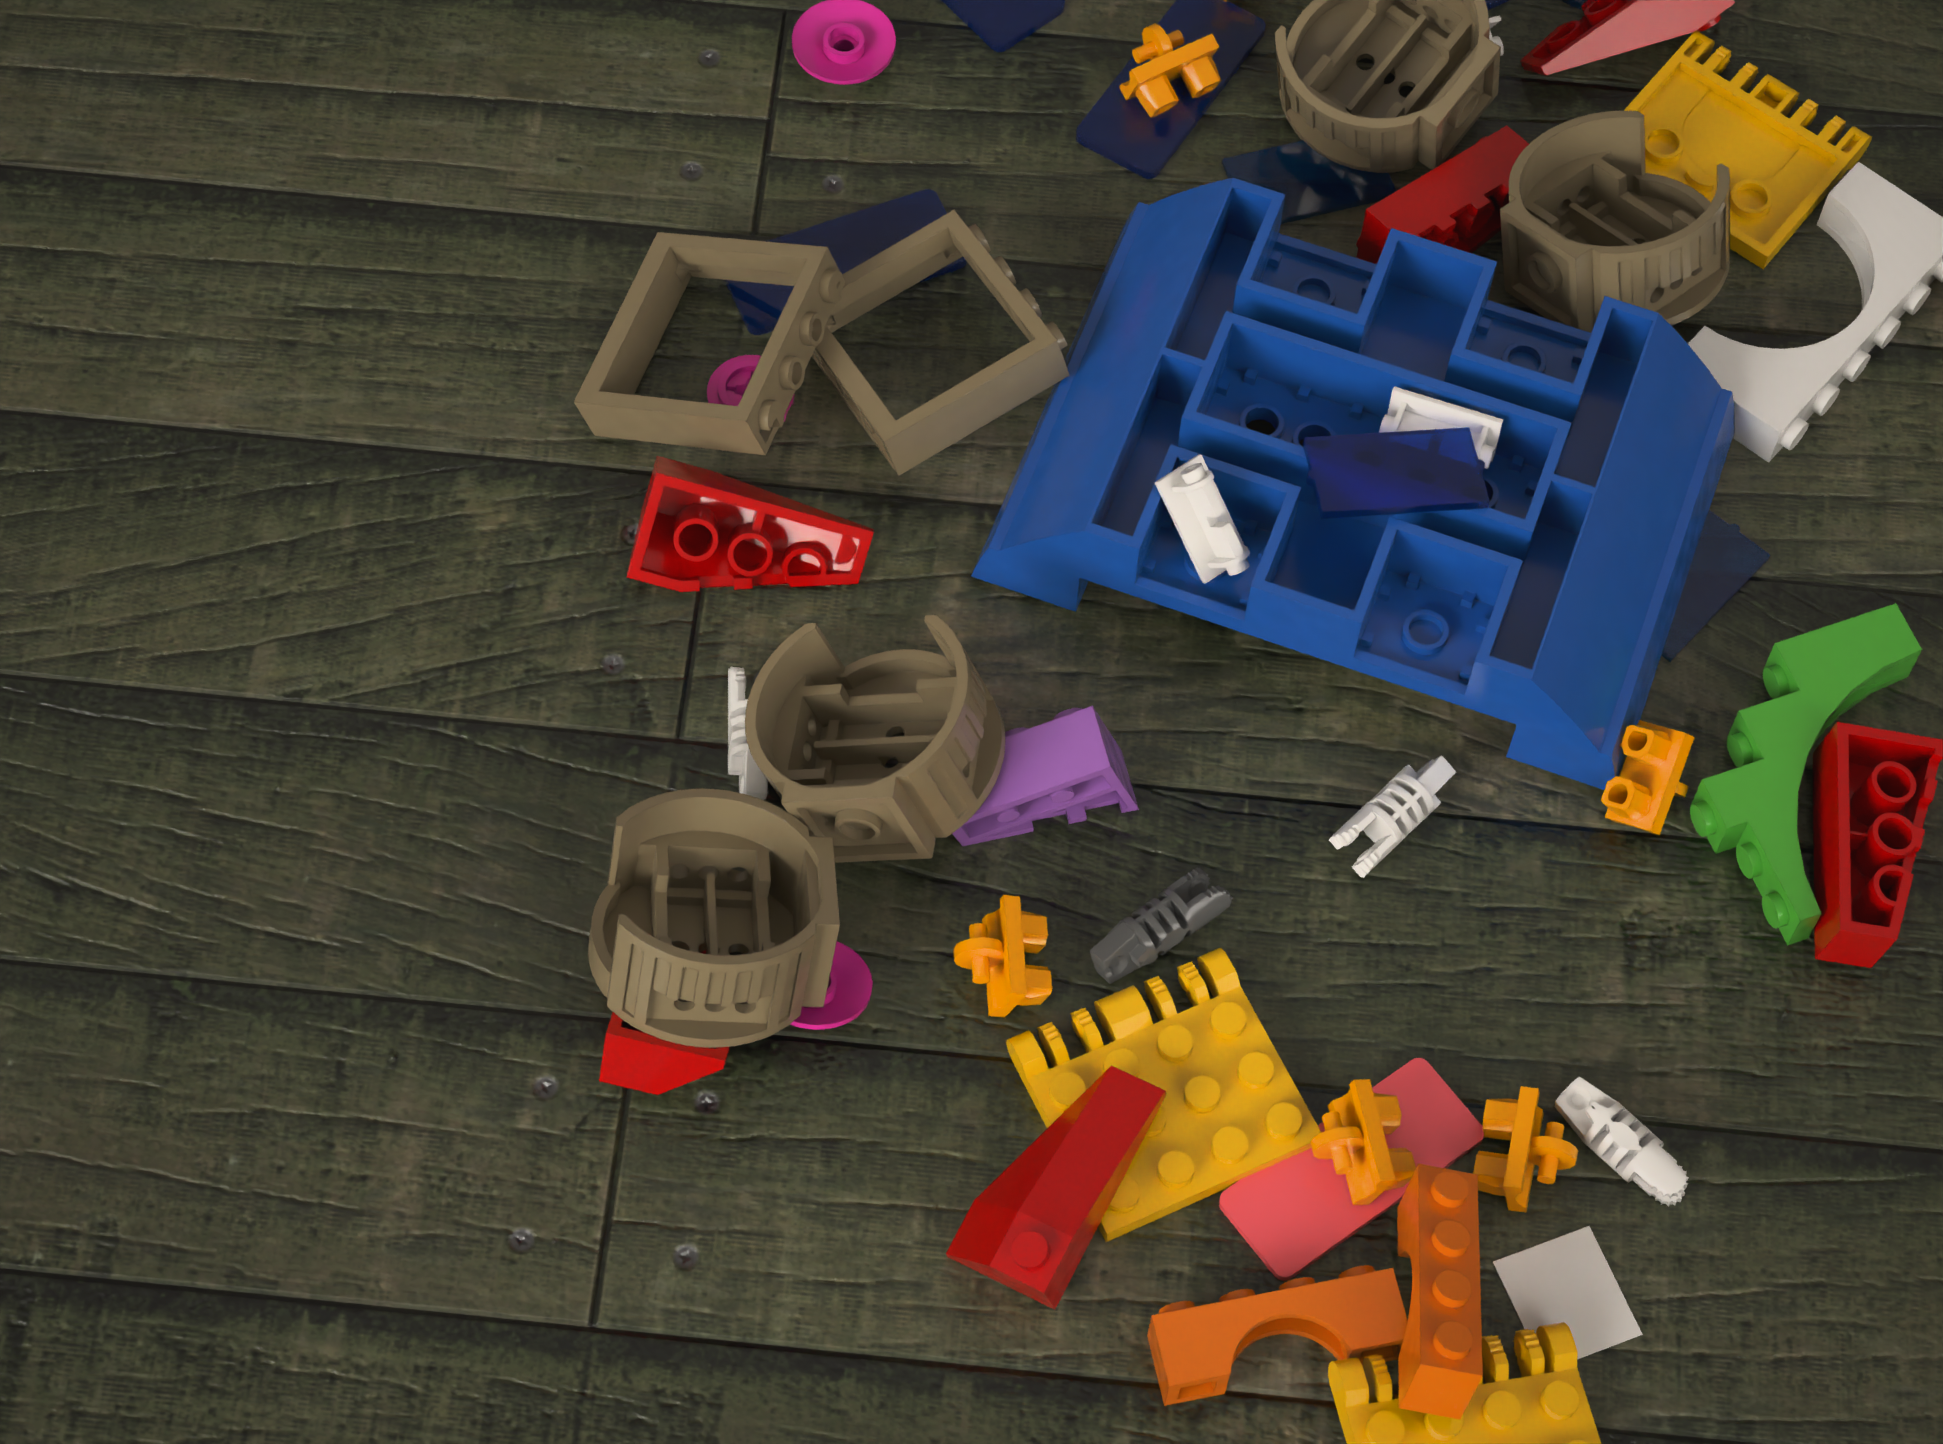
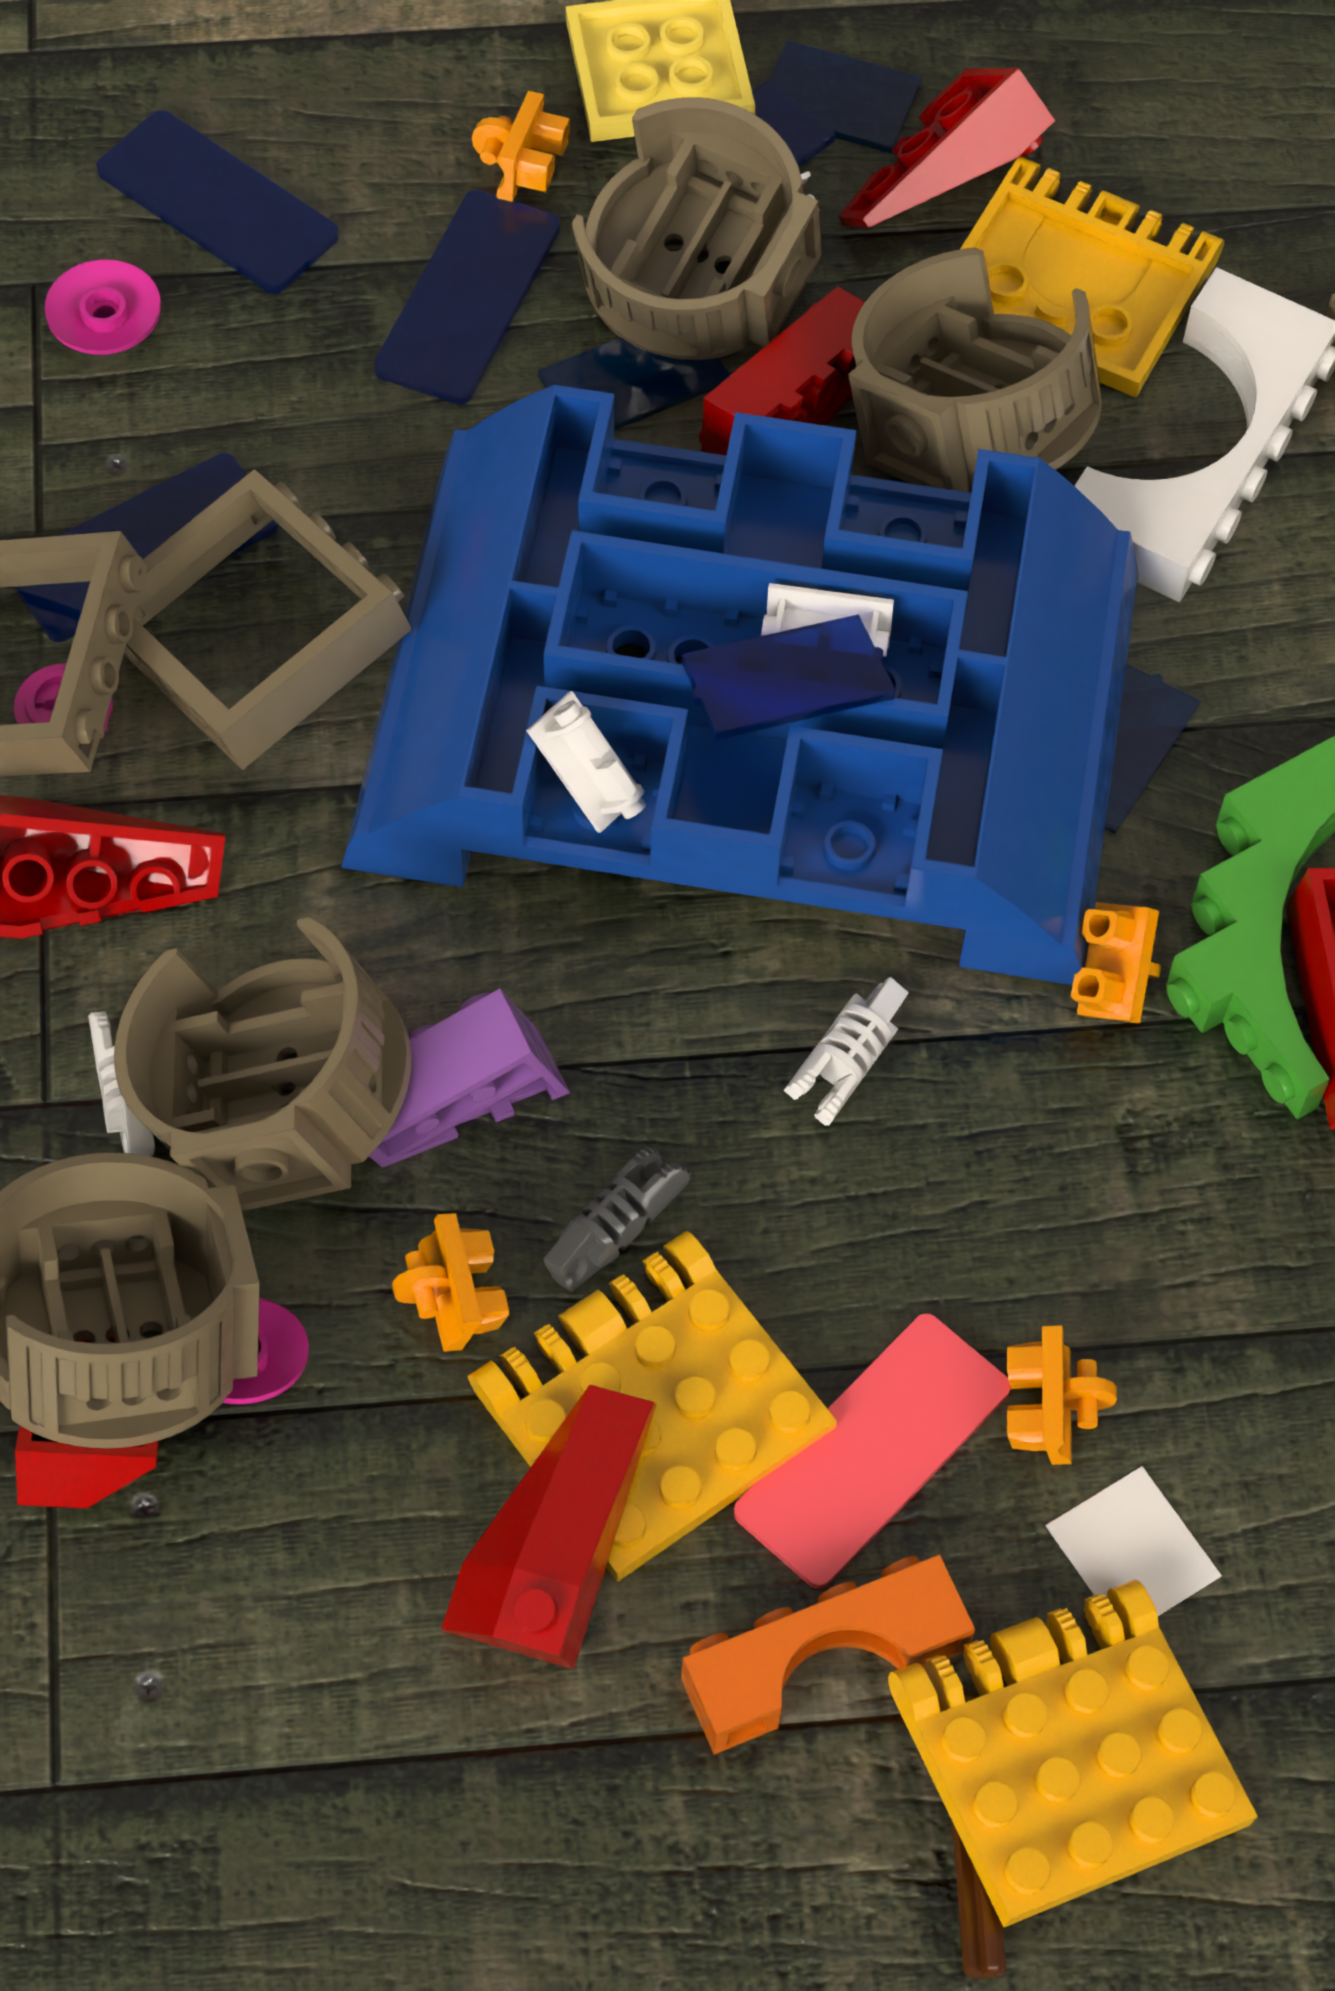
camera: 10 degrees left, 0 degrees up
light orange hips [1119,23,1221,118] -> none
light orange hips [1310,1079,1416,1205] -> none
orange arch [1397,1163,1483,1420] -> none
white hinge [1555,1077,1689,1207] -> none

